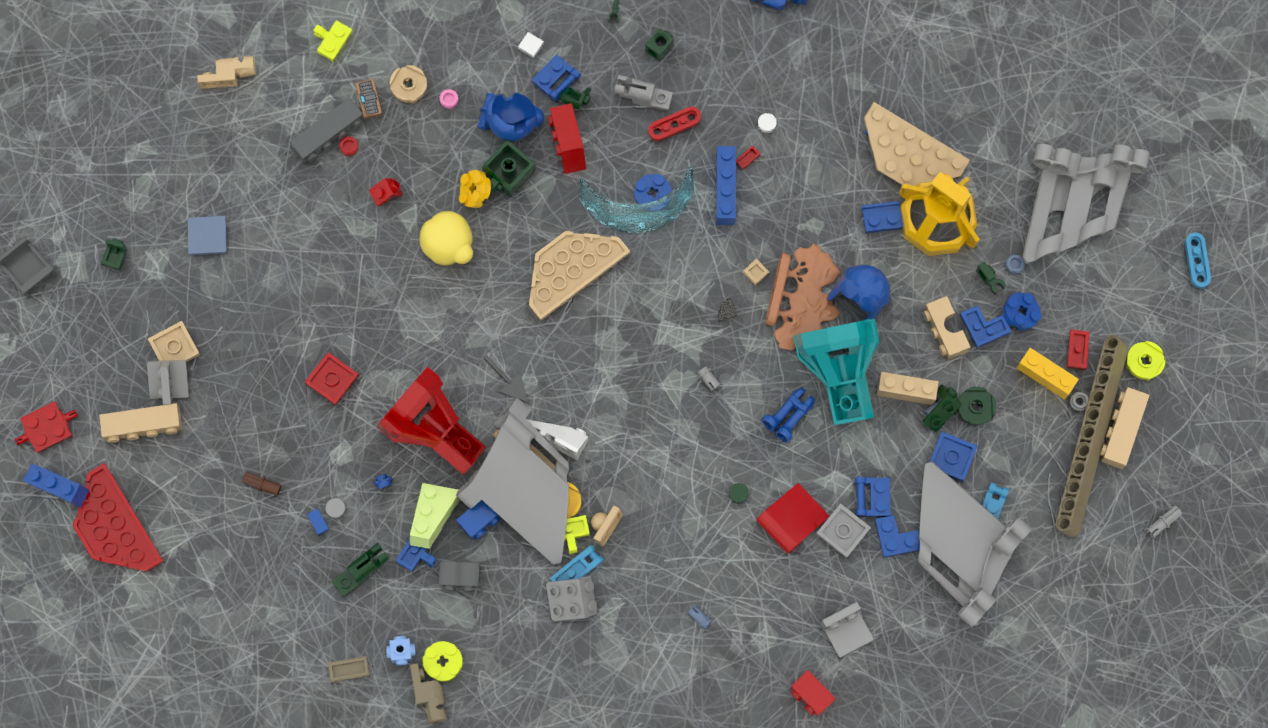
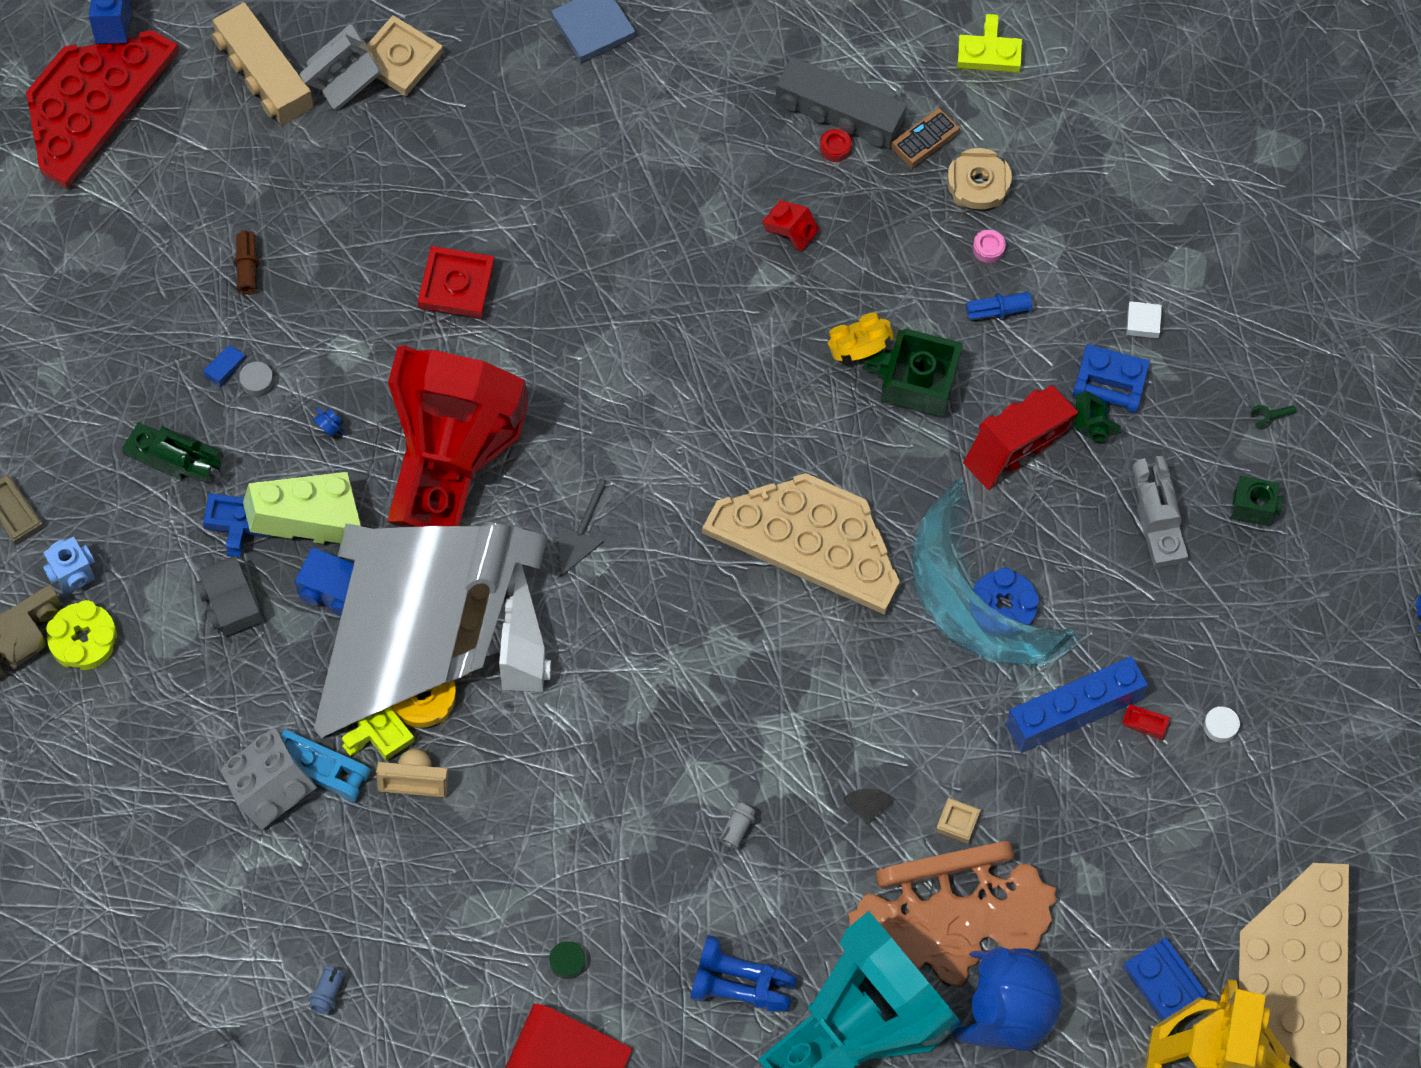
camera: 65 degrees right, 10 degrees down
light yellow piece [419,211,473,266] -> none
blue piece [485,92,544,142] -> none
red plate [648,107,701,141] -> none

